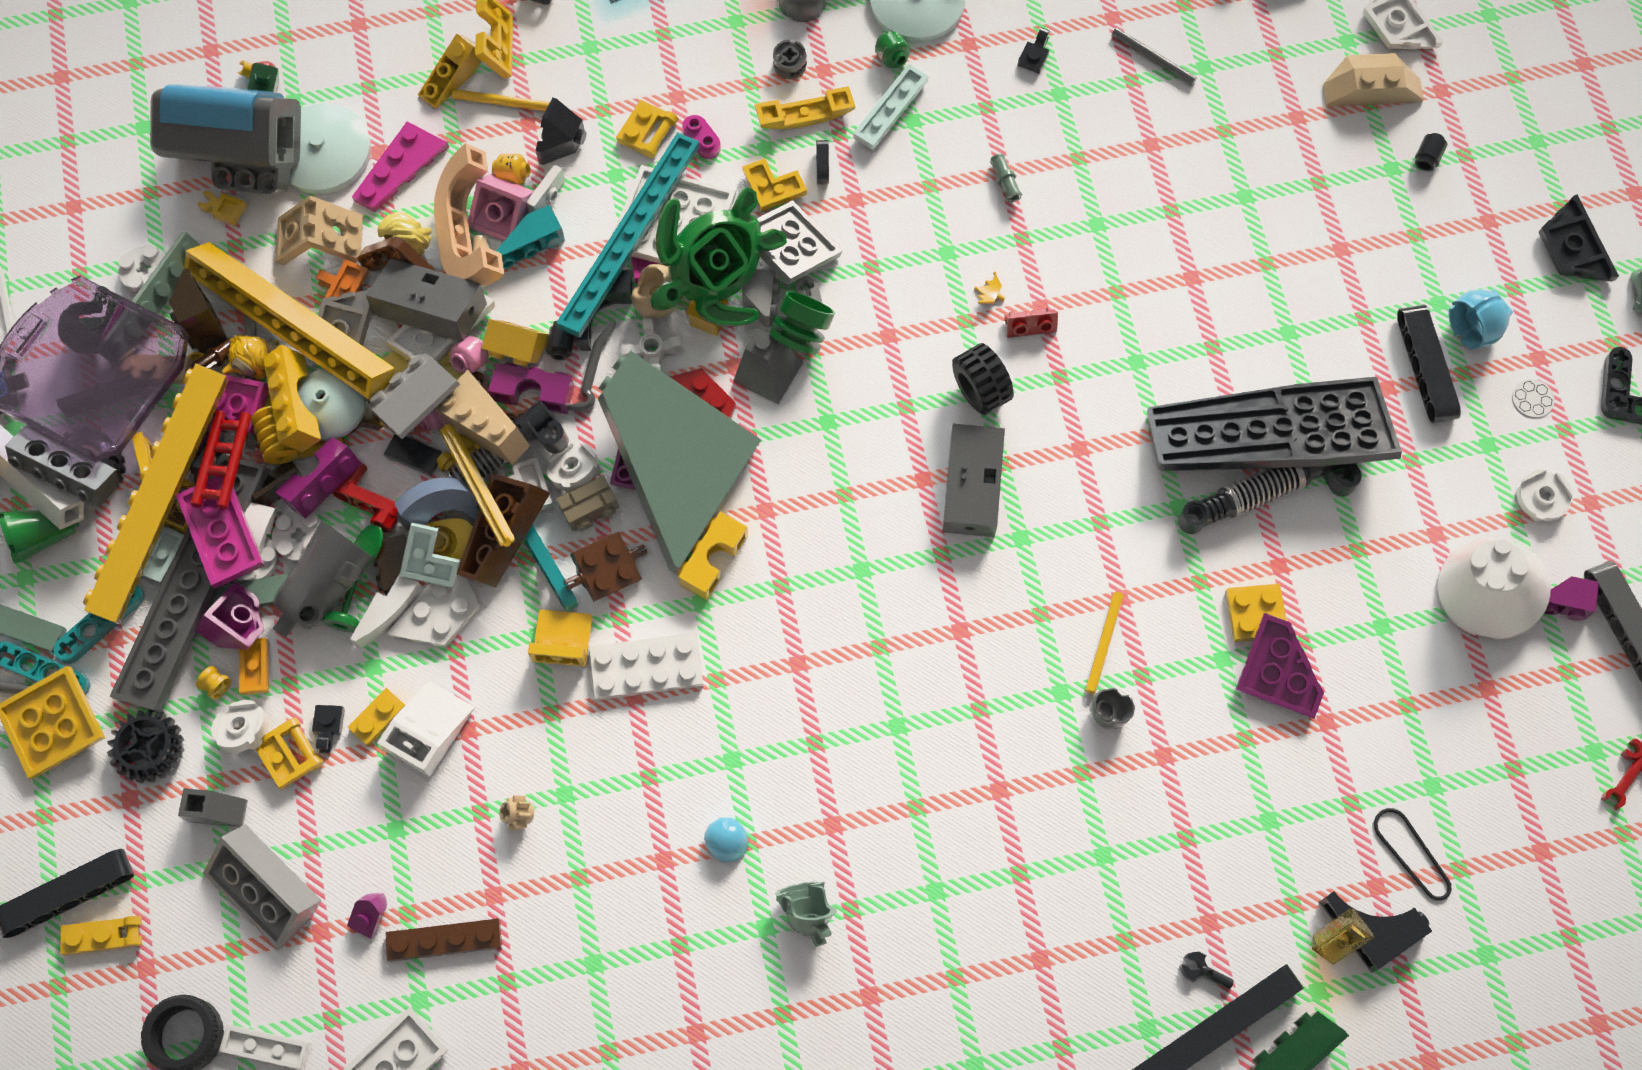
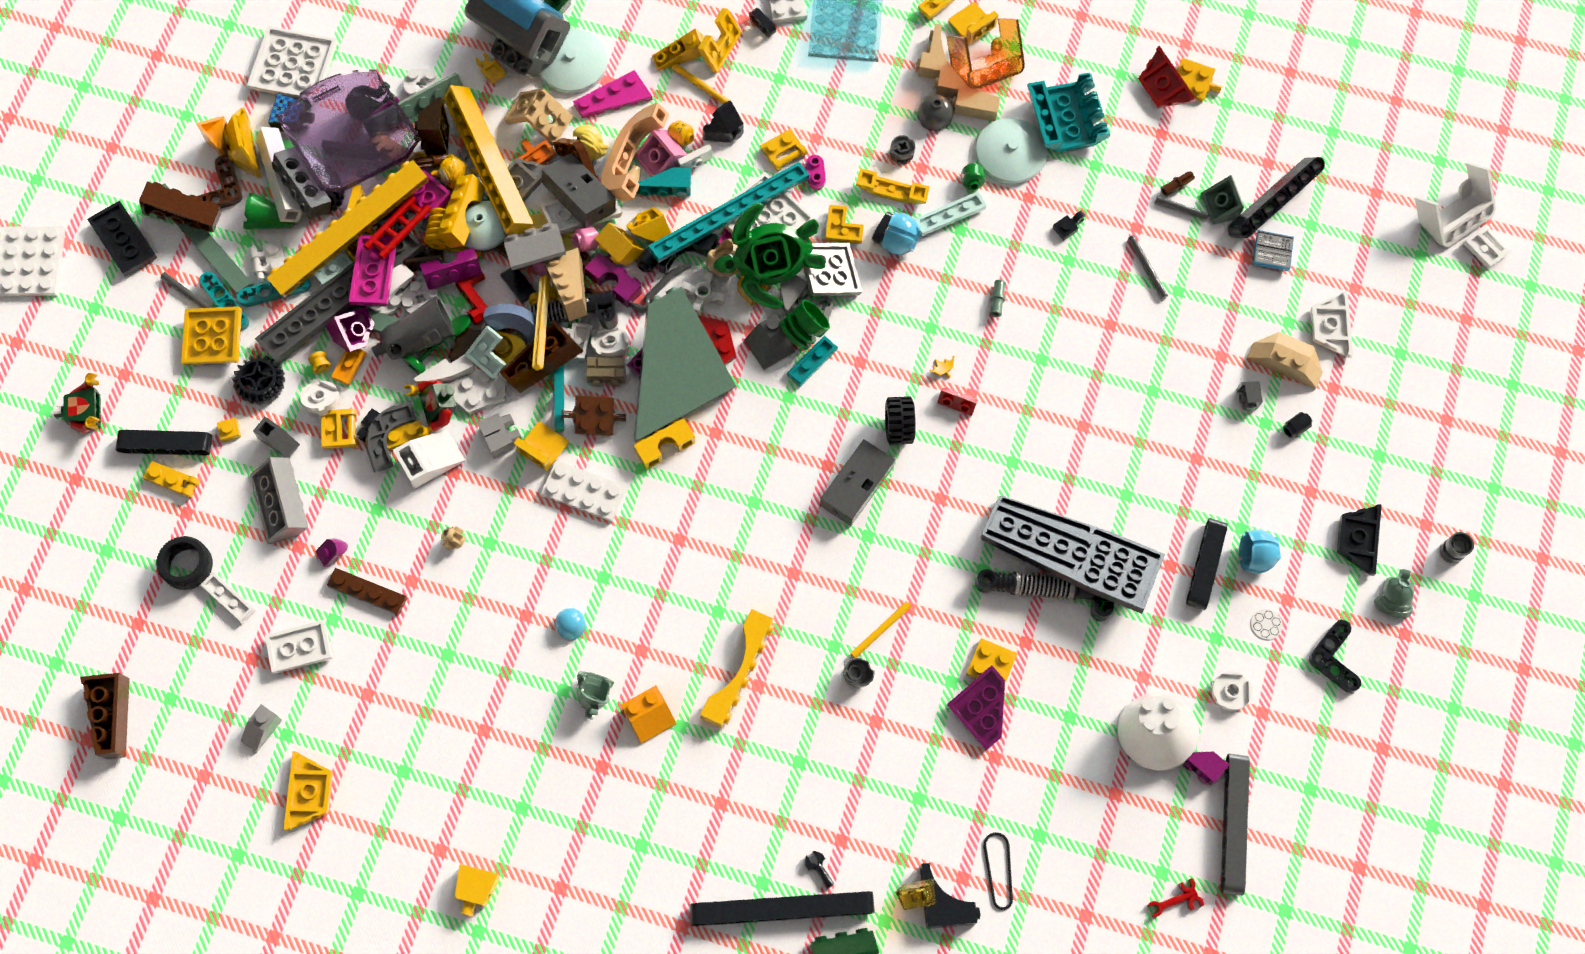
camera: 25 degrees right, 0 degrees up
none -> yellow plate [217,418,241,442]
none -> white plate [249,240,286,282]
none -> dark grey plate [366,401,417,473]
none -> torso [404,380,456,437]
none -> light grey hips [477,414,522,459]
none -> light orange slope [621,685,677,744]
none -> yellow slope [626,207,671,242]
none -> yellow arch [700,609,775,729]
none -> teal tile [787,335,838,387]
none -> medium azure piece [882,212,921,255]
none -> dark grey brick [1236,381,1263,412]

